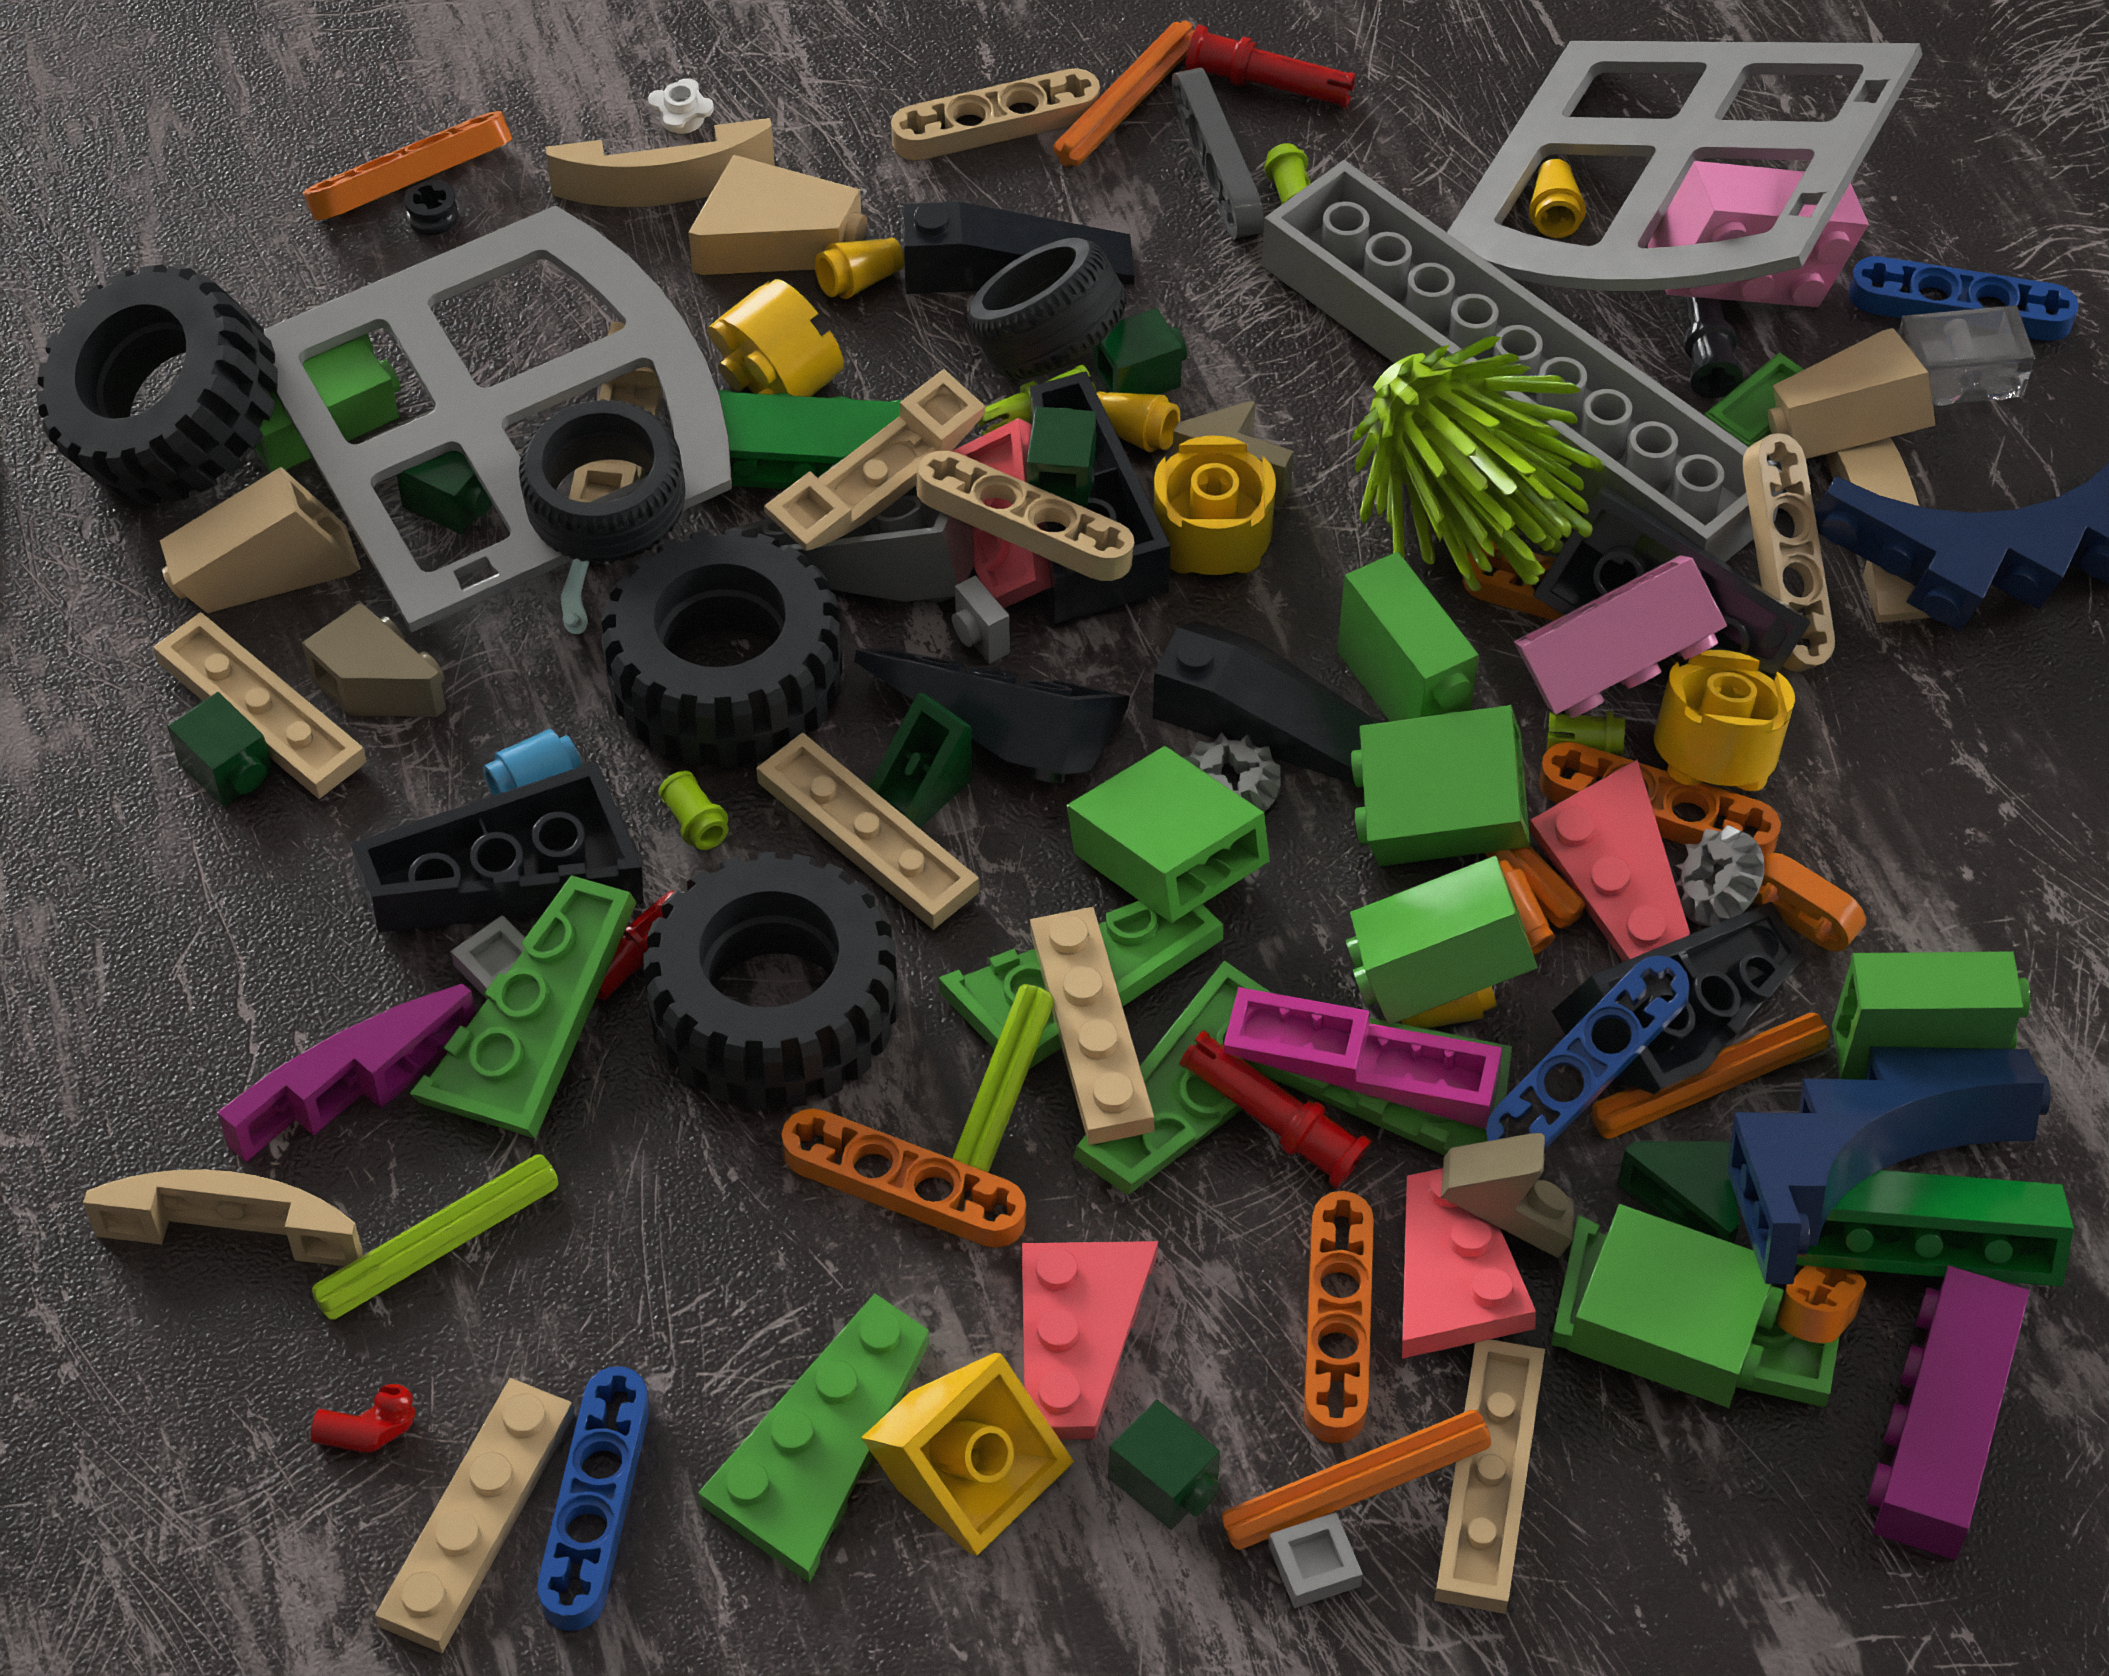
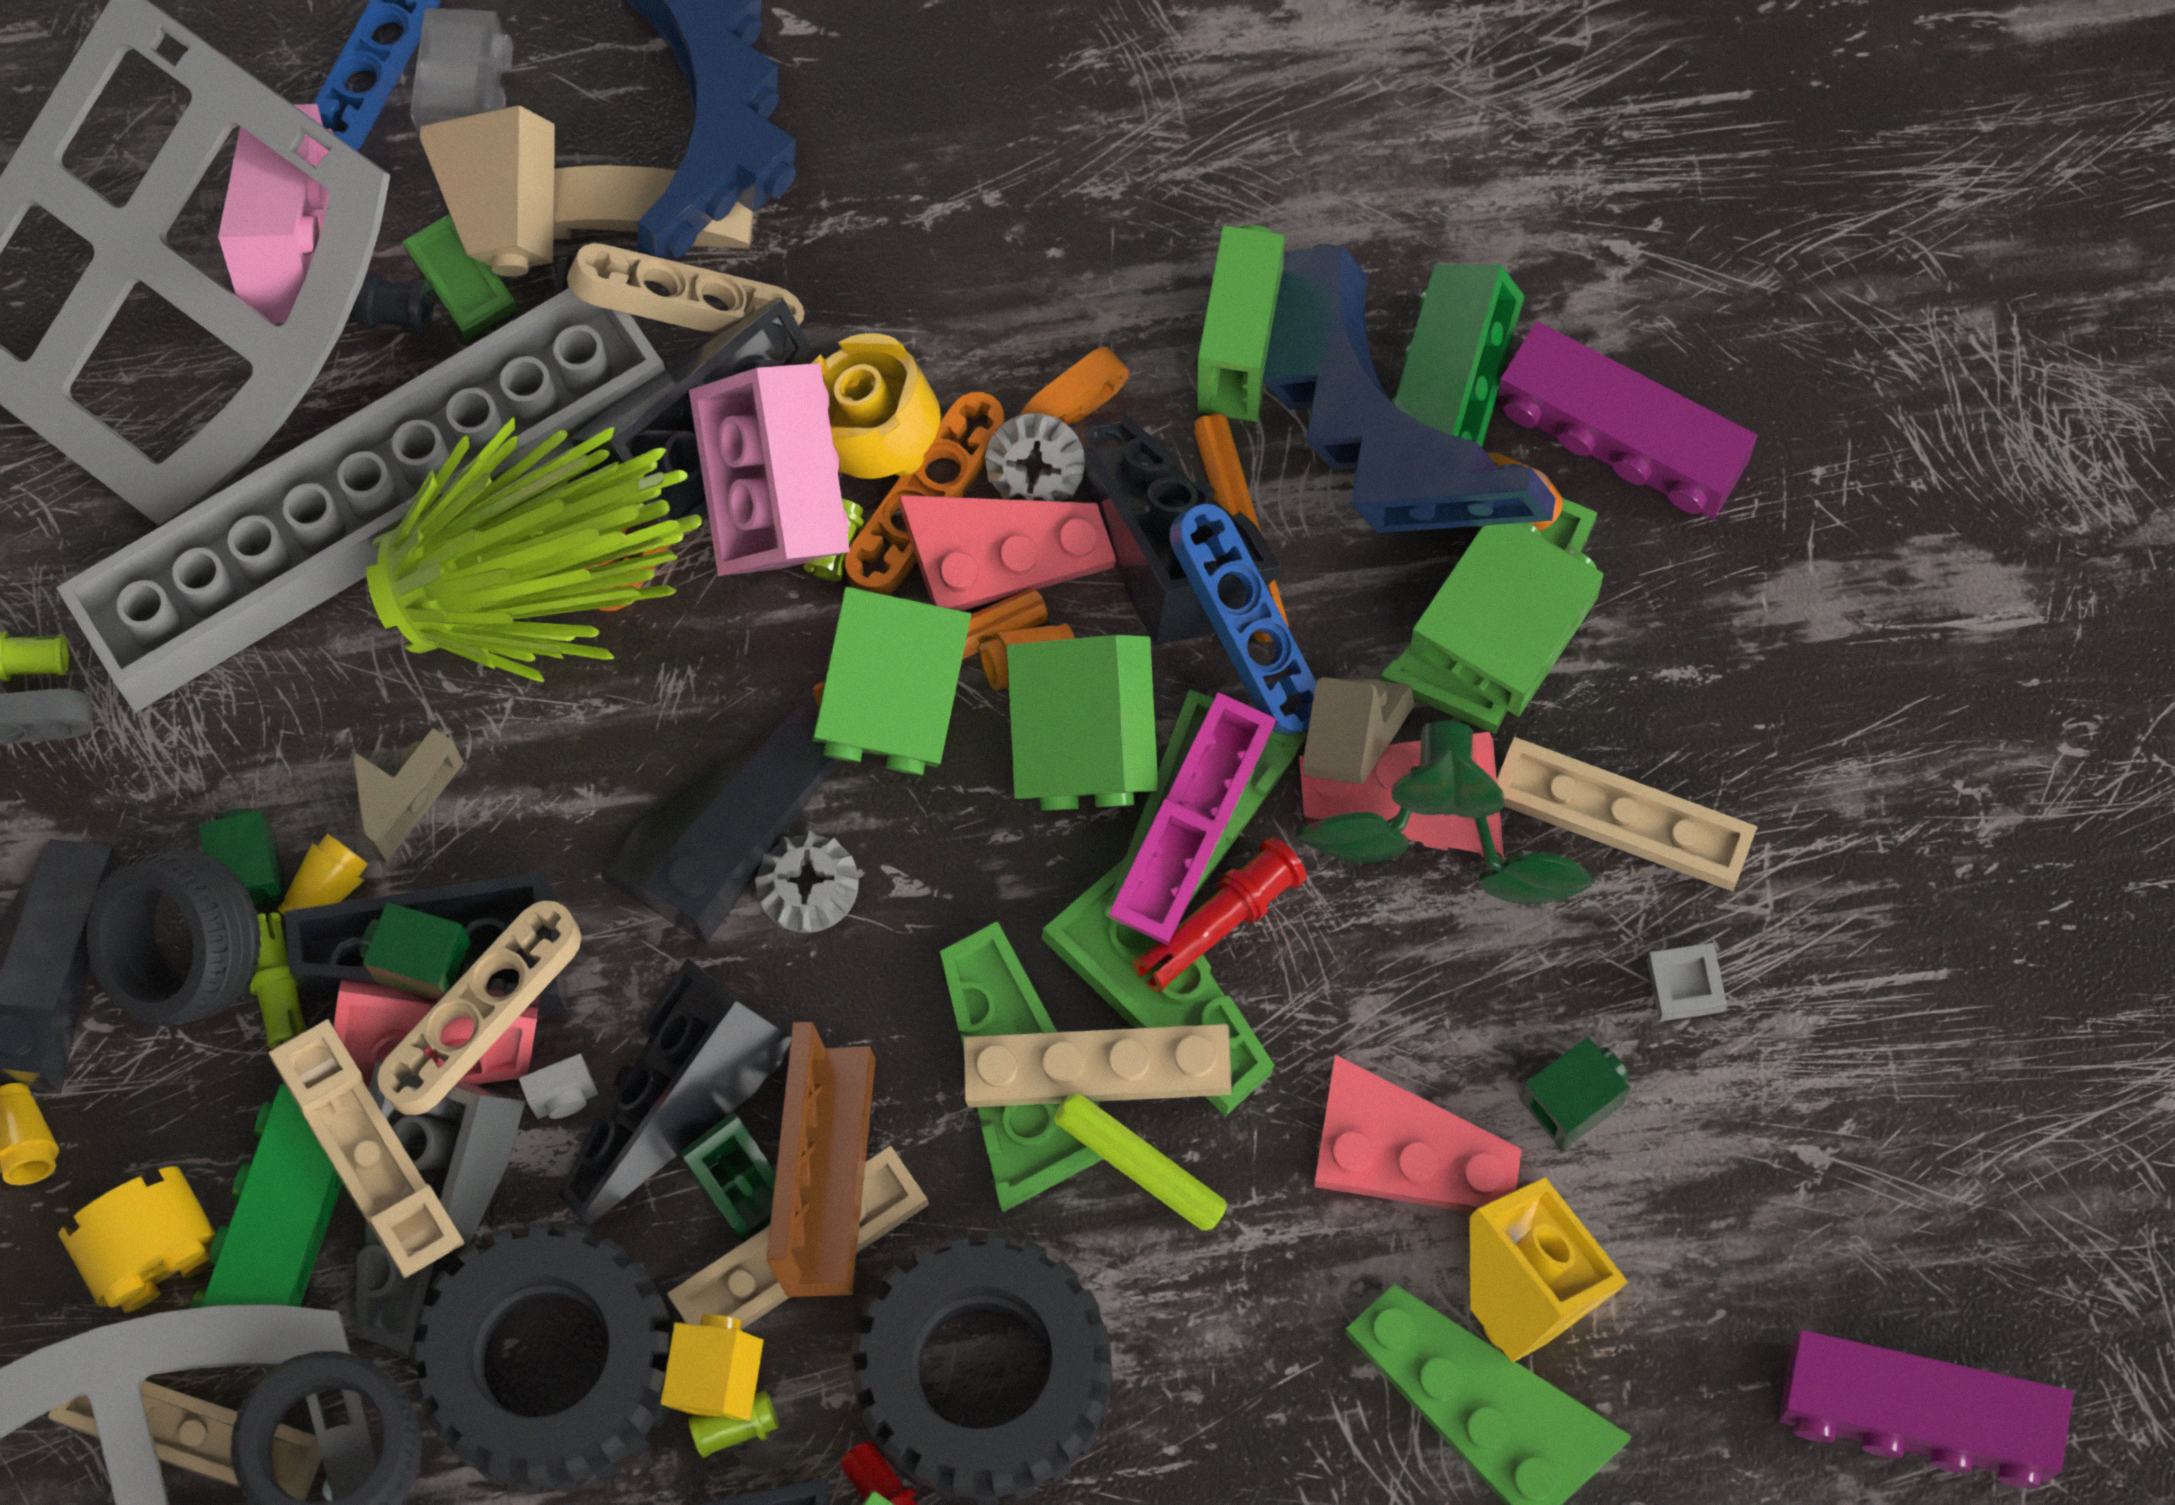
camera: 75 degrees left, 15 degrees up
orange beam [781,1108,1026,1248] -> none
bright green brick [1067,746,1270,923] -> none
yellow brick [1153,435,1276,575] -> none
orange axle [1221,1410,1491,1550] -> none
orange beam [1303,1191,1374,1444] -> none
bright green brick [1337,551,1479,722] -> none
yellow cone [1529,159,1586,238] -> none
dark green slope [1617,1141,1739,1244] -> none
none -> yellow brick [661,1314,764,1421]
none -> dark orange fence [766,1022,876,1297]
none -> dark green plant [1295,721,1595,904]

